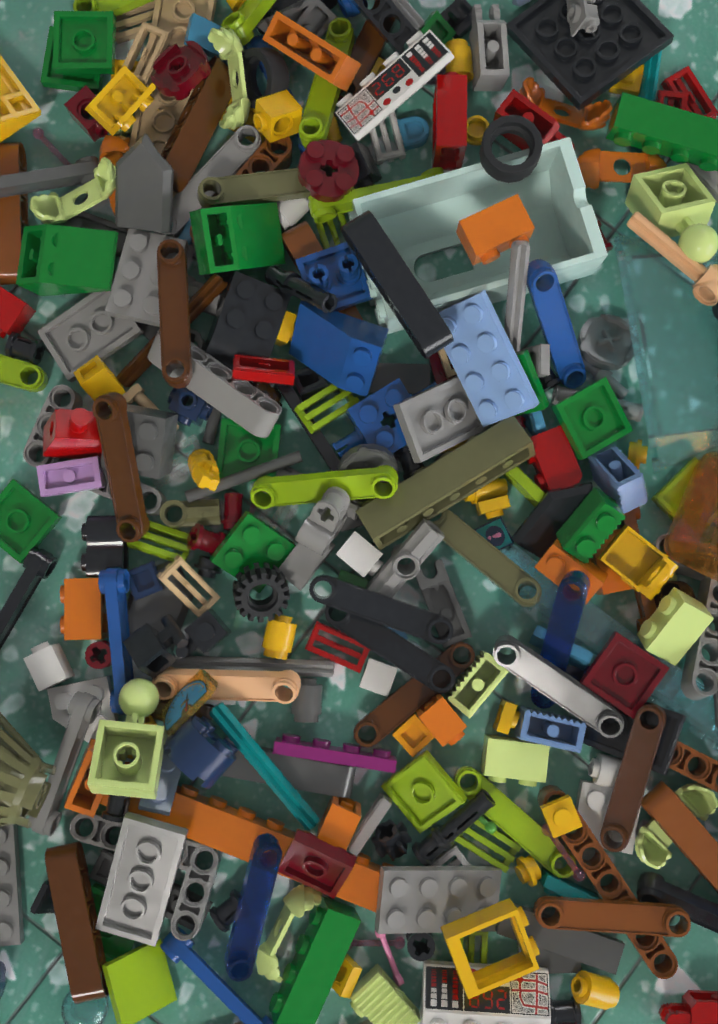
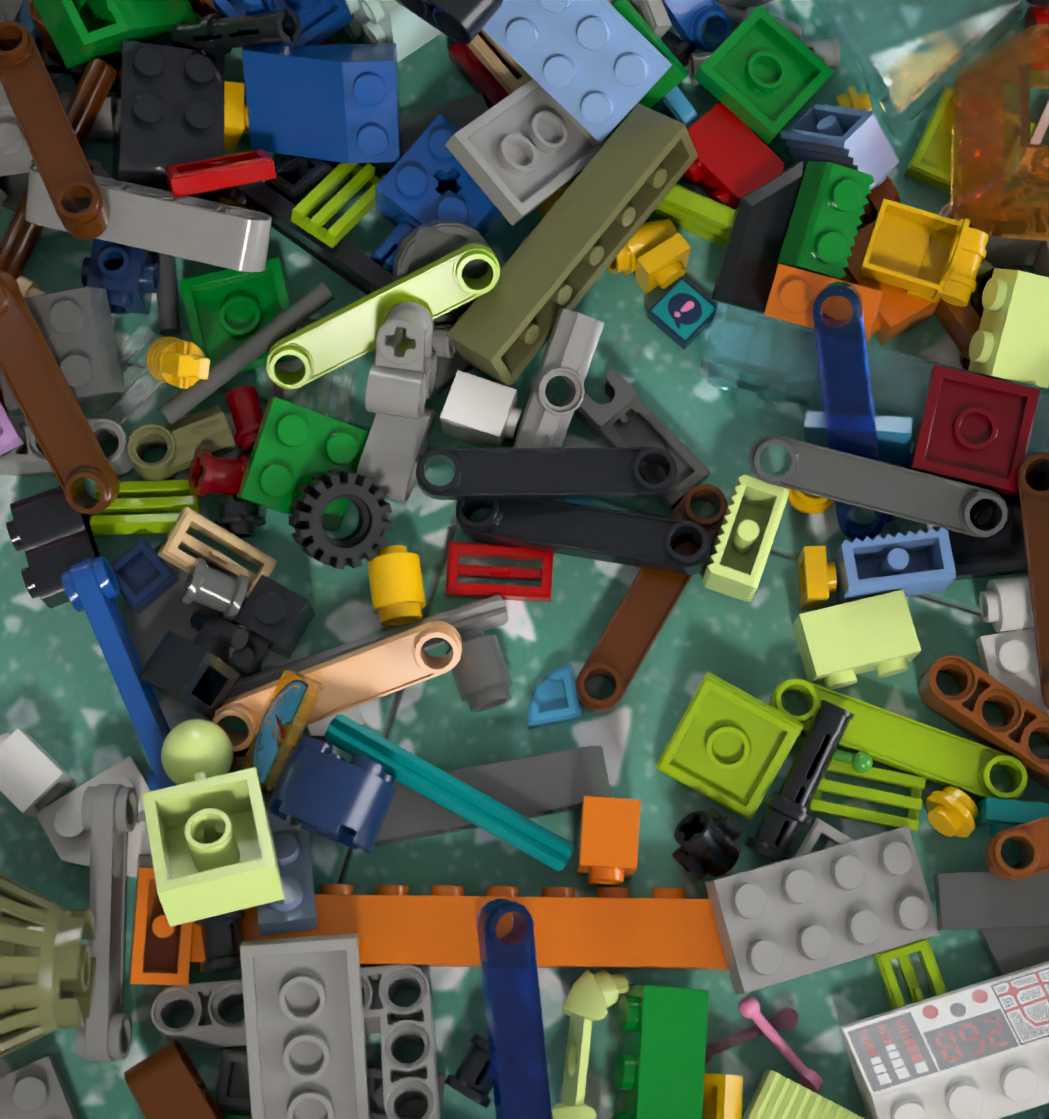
camera: 20 degrees left, 10 degrees down
orange brick [60,578,109,640] -> none
dark red bush [85,640,112,669] -> none
magenta plate [272,733,397,773] -> none
dark red plate [277,829,357,898] -> none
light grey tile [348,792,392,856] -> none
white tile [359,658,398,697] -> none
light orange plate [392,713,435,758] -> none
black bush [394,446,425,480] -> none
black bush [406,933,435,961] -> none
orange brick [416,693,467,747] -> none
olive piece [431,509,542,607] -> none
yellow window [440,898,540,999] -> none
yellow plate [539,794,583,838] -> none
hinge [541,823,585,882] -> none
none -> dark grey bush [180,557,250,622]
none -> dark azure tile [527,664,581,729]

